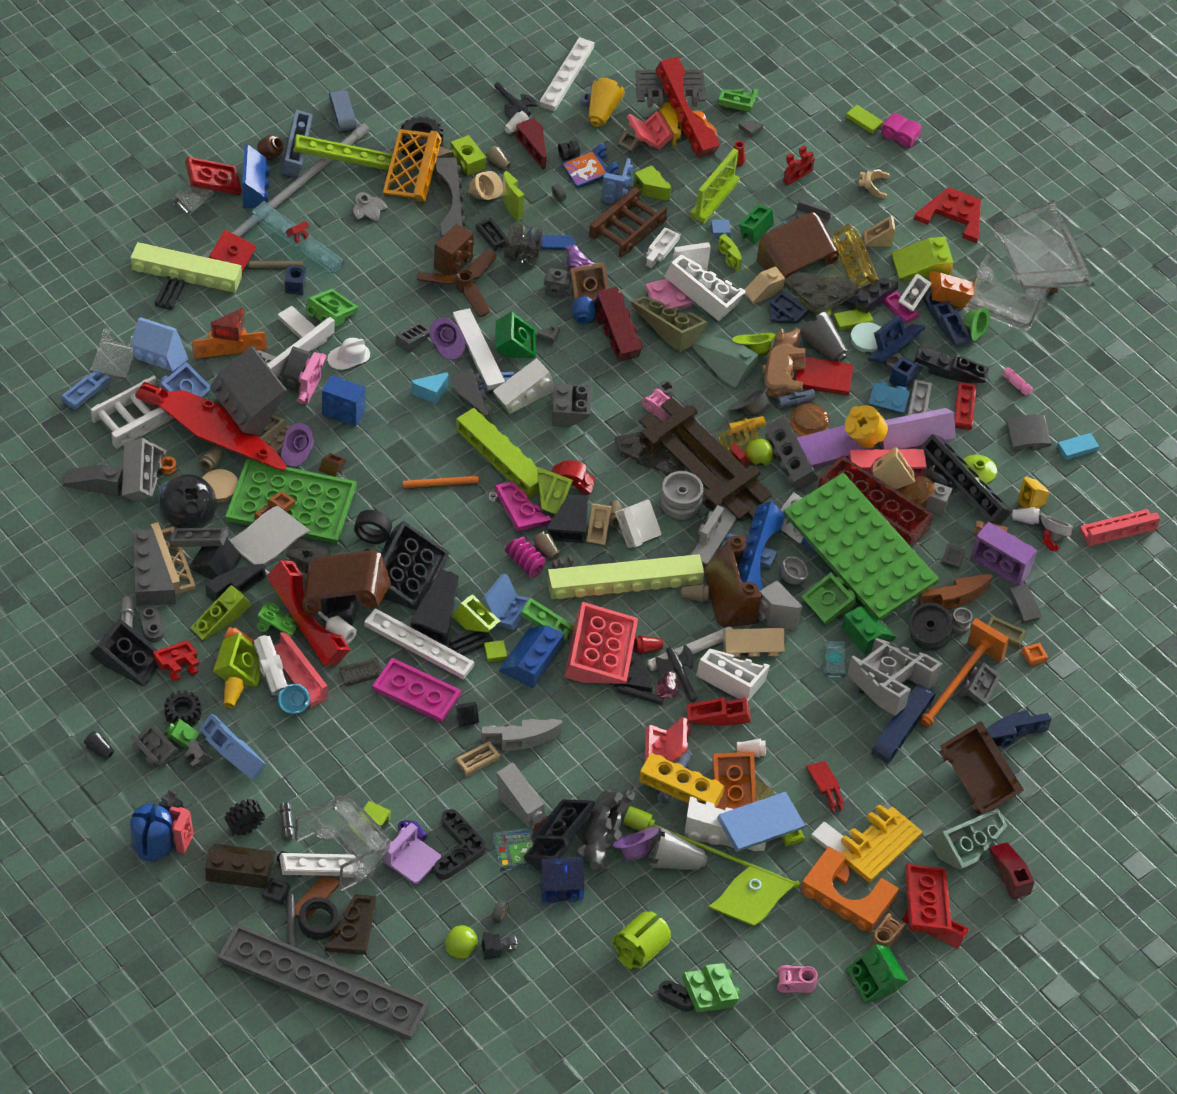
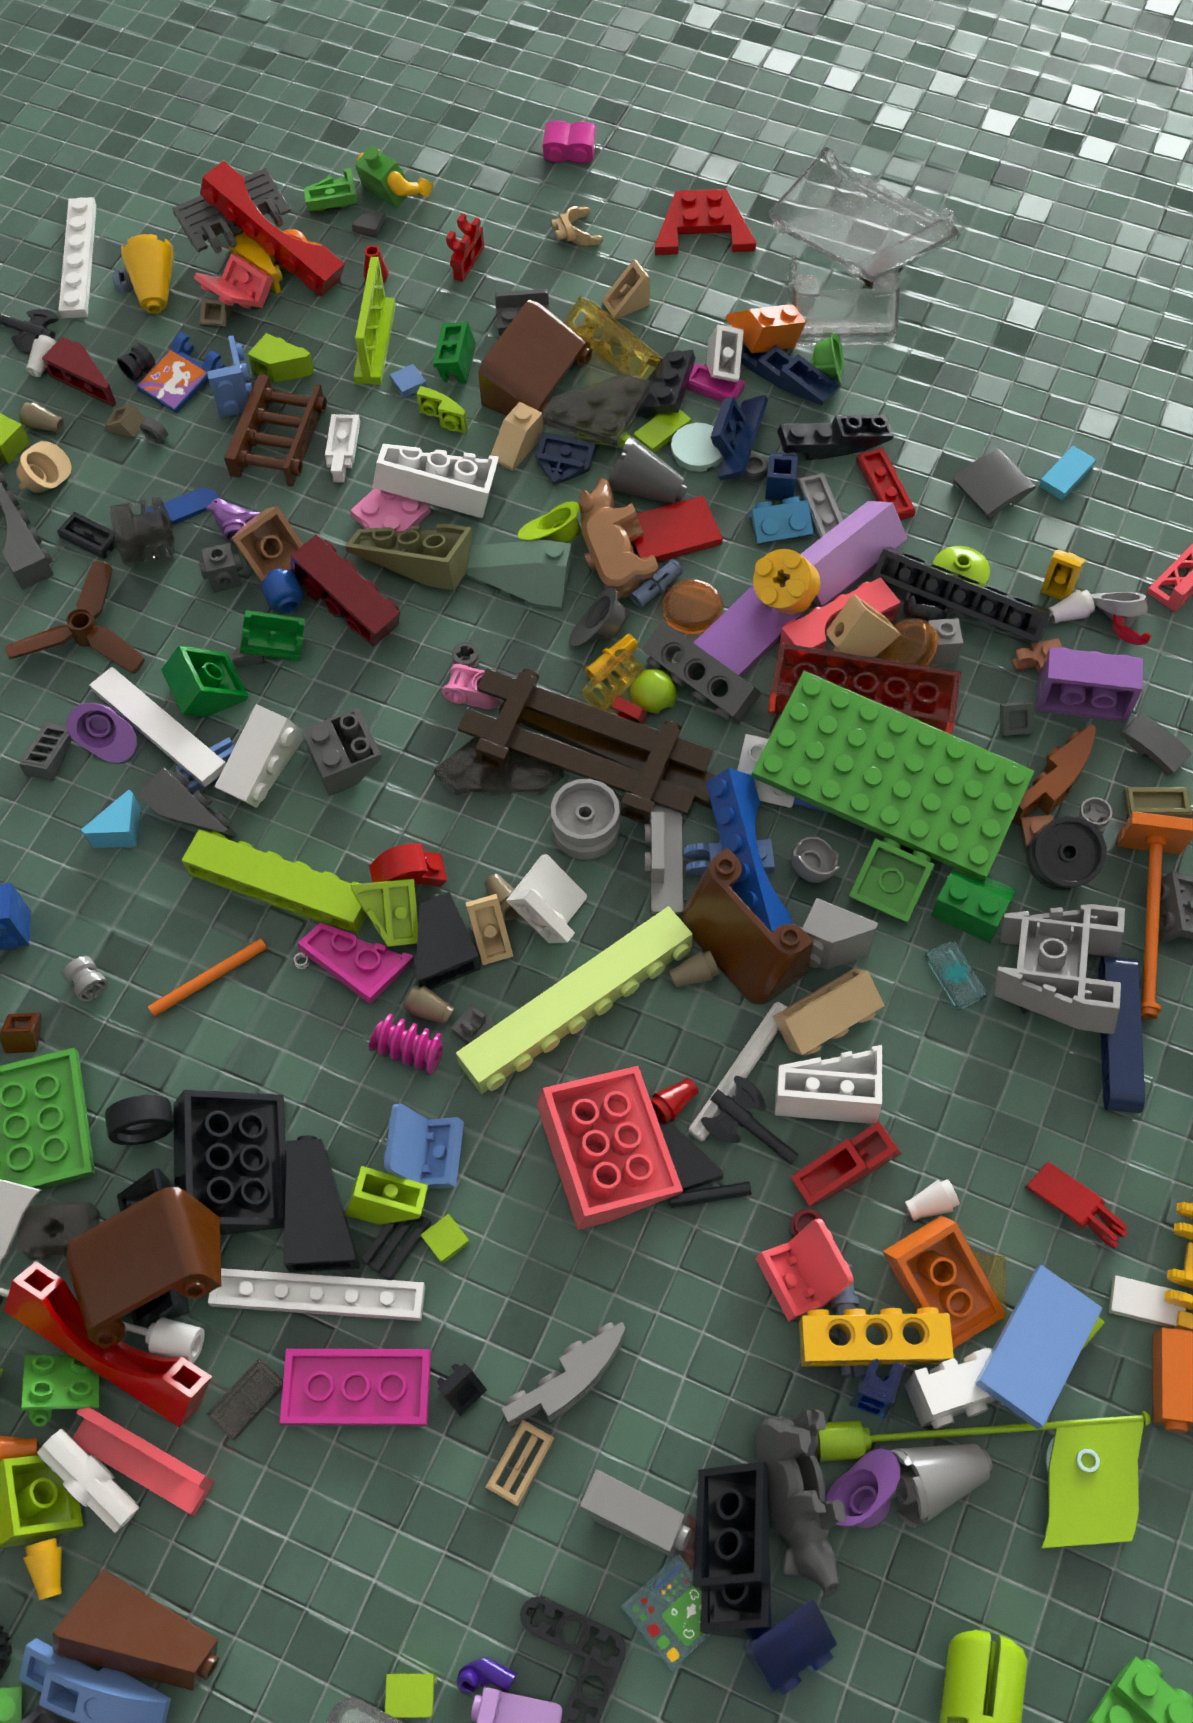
camera: 20 degrees left, 10 degrees up
medium azure hair [278,684,310,714] -> none
reddish brown brick [434,223,474,275] -> none
blue slope [499,625,564,688] -> none
lime slope [502,171,524,222] -> none
bright green plate [519,598,574,644] -> none
clear pink tile [657,671,680,698] -> none
white tile [673,242,711,271] -> none
lime tile [846,105,884,134] -> none
lime slope [891,237,954,281] -> none
bright pink axle [1002,367,1033,396] -> none
none -> reddish brown slope [53,1569,219,1691]
none -> light grey wheel [62,956,108,1002]
none -> dark tan slope [104,404,145,438]
none -> green hinge [240,610,305,661]
none -> bright green torso [355,146,434,208]
none -> clear blue hinge [849,1359,905,1418]

